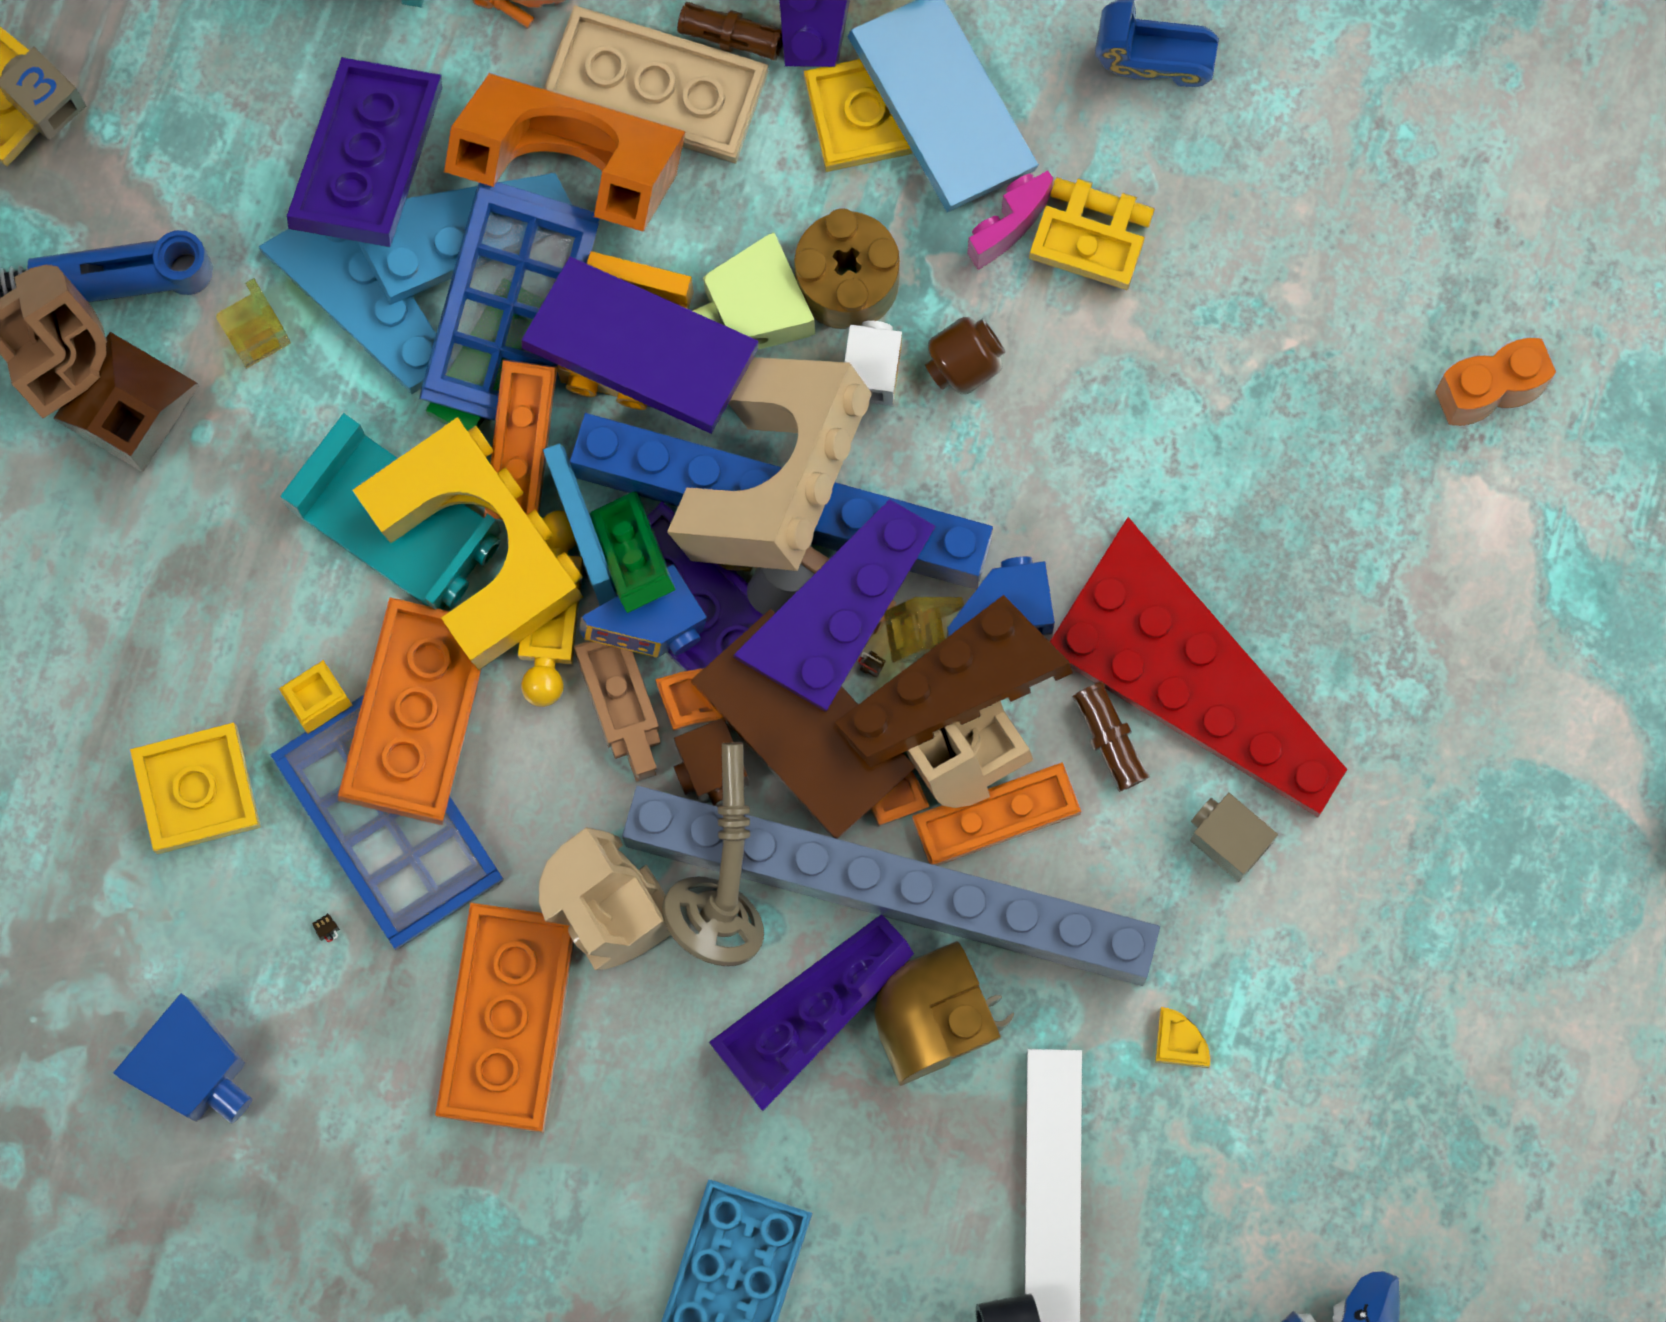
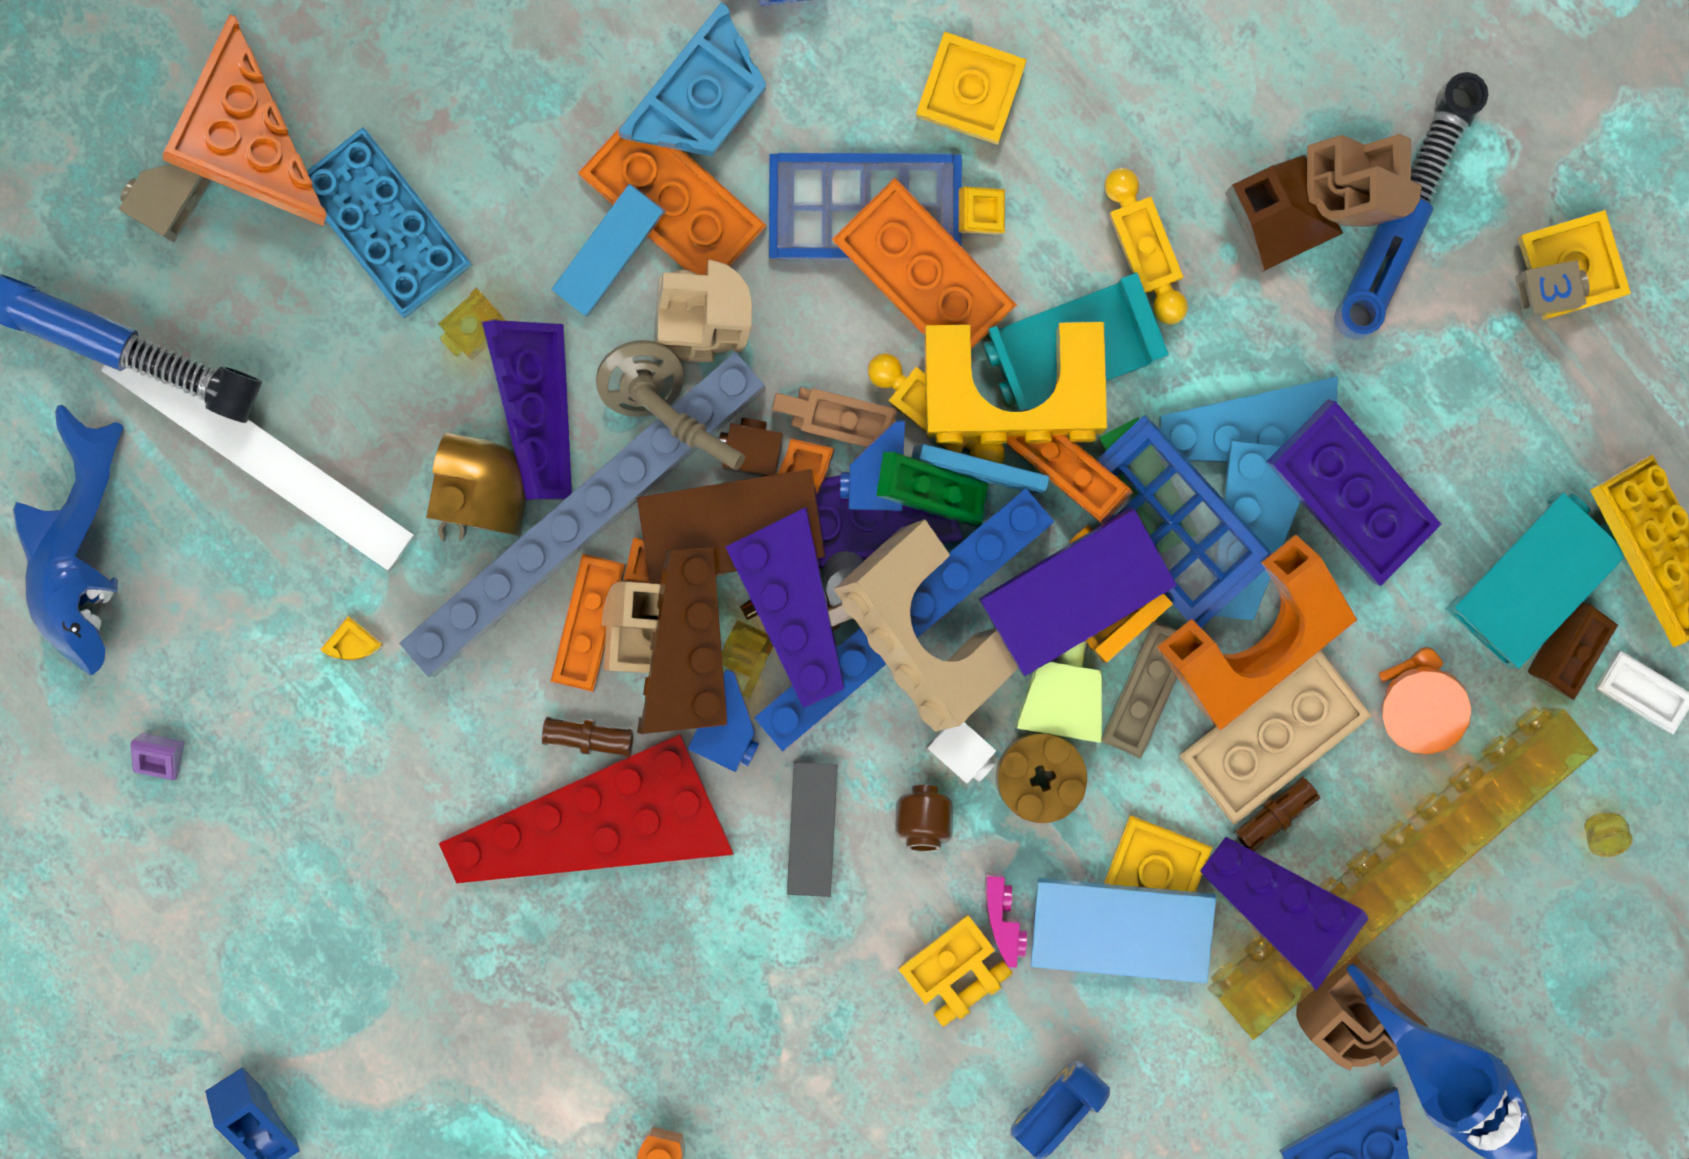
camera: 120 degrees right, 10 degrees up
clear yellow panel [216,278,291,369] -> none
dark brown piece [312,913,340,942] -> none
dark tan brick [1190,792,1278,882] -> none
none -> medium lavender slope [130,733,185,780]
none -> clear yellow brick [438,287,506,360]
none -> dark azure tile [551,184,666,316]
none -> dark azure wing [618,2,766,157]
none -> dark grey tile [787,762,838,897]
none -> dark tan tile [1101,621,1177,759]
none -> yellow plate [1104,168,1188,325]

